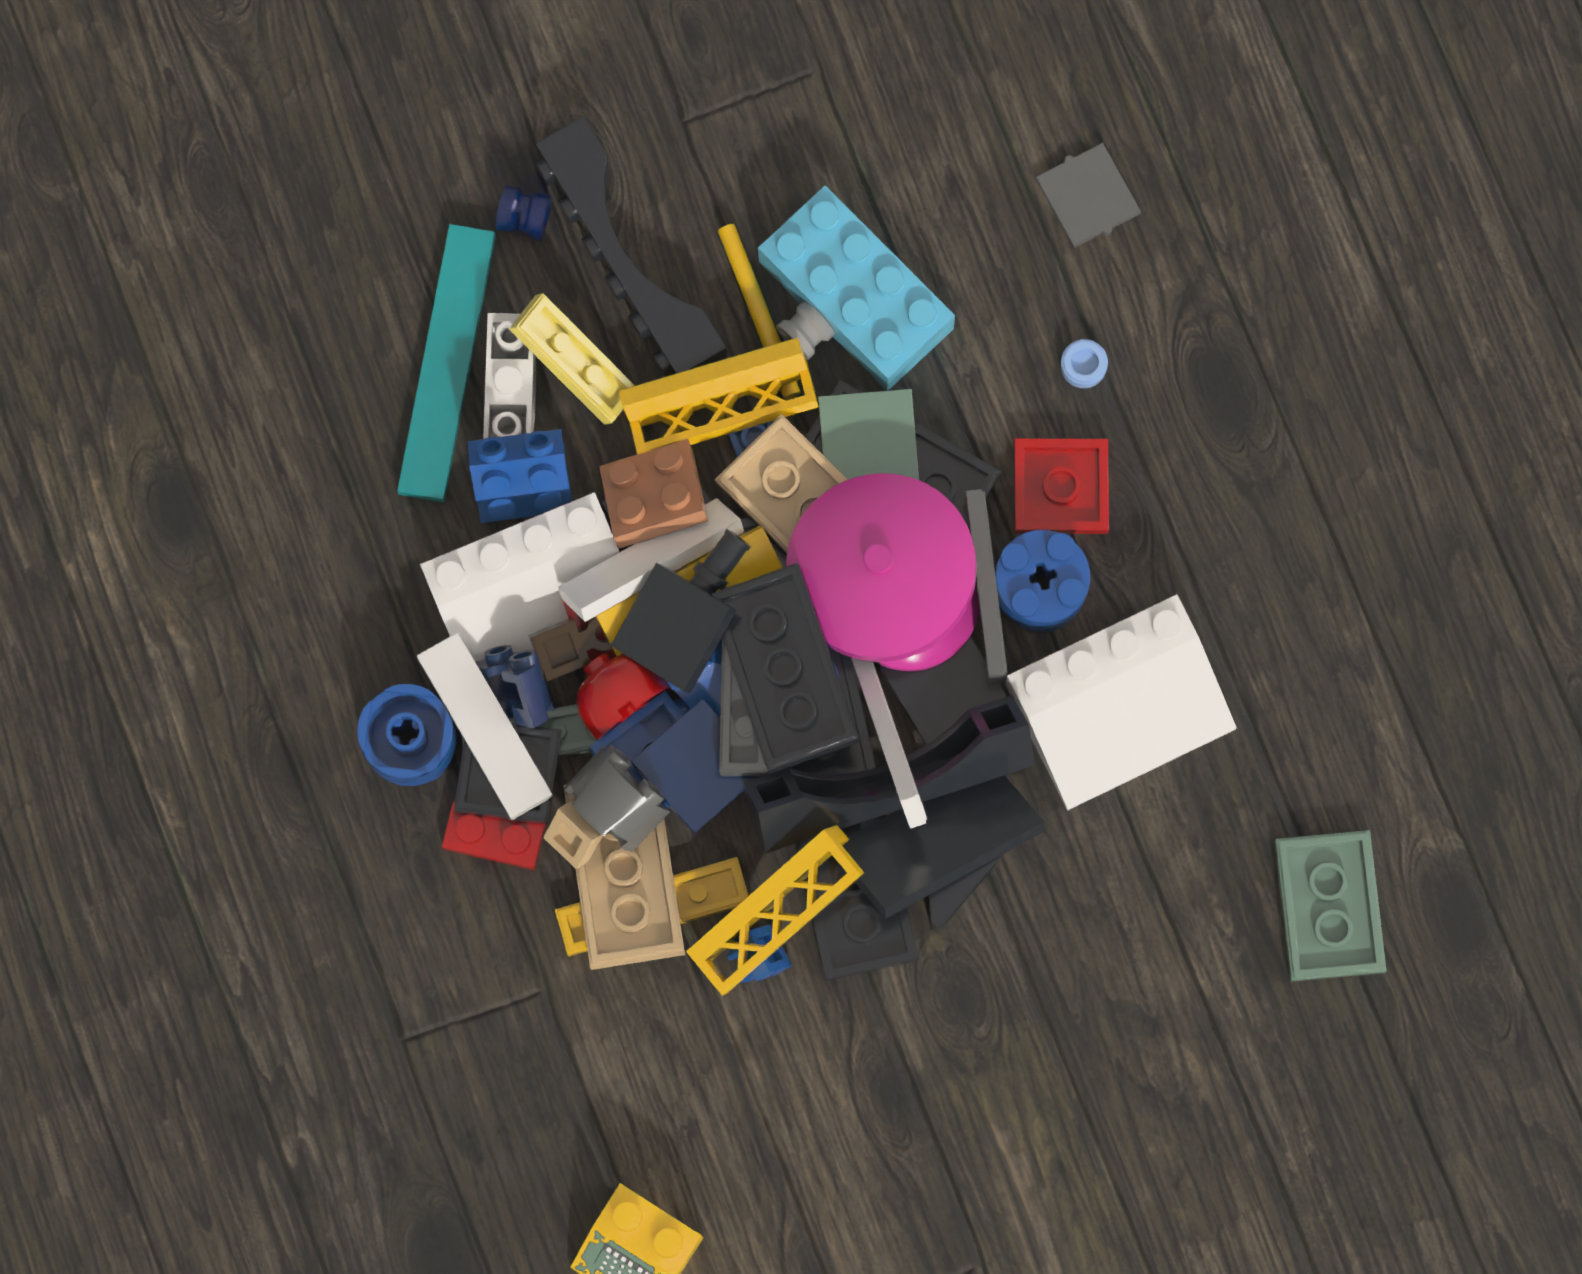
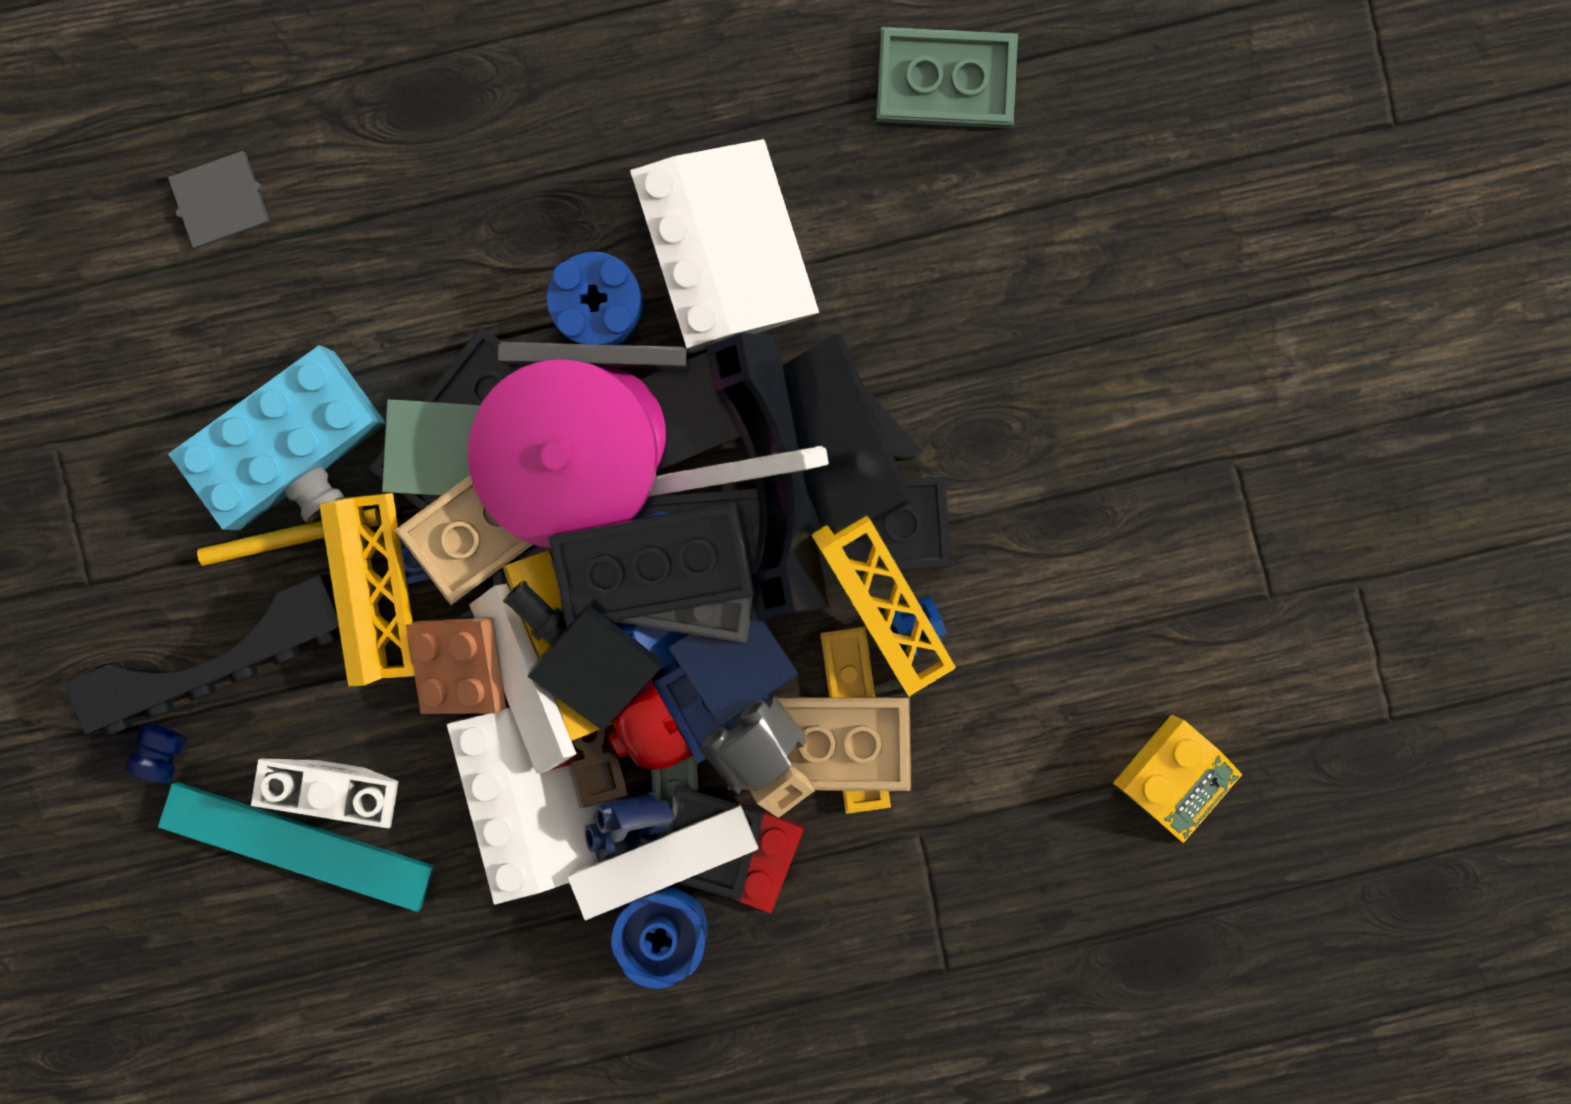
camera: 85 degrees left, 10 degrees up
blue plate [468,429,572,523] -> none
light yellow tile [509,293,635,425] -> none
red tile [1014,438,1109,534] -> none
light blue tile [1060,339,1108,388] -> none

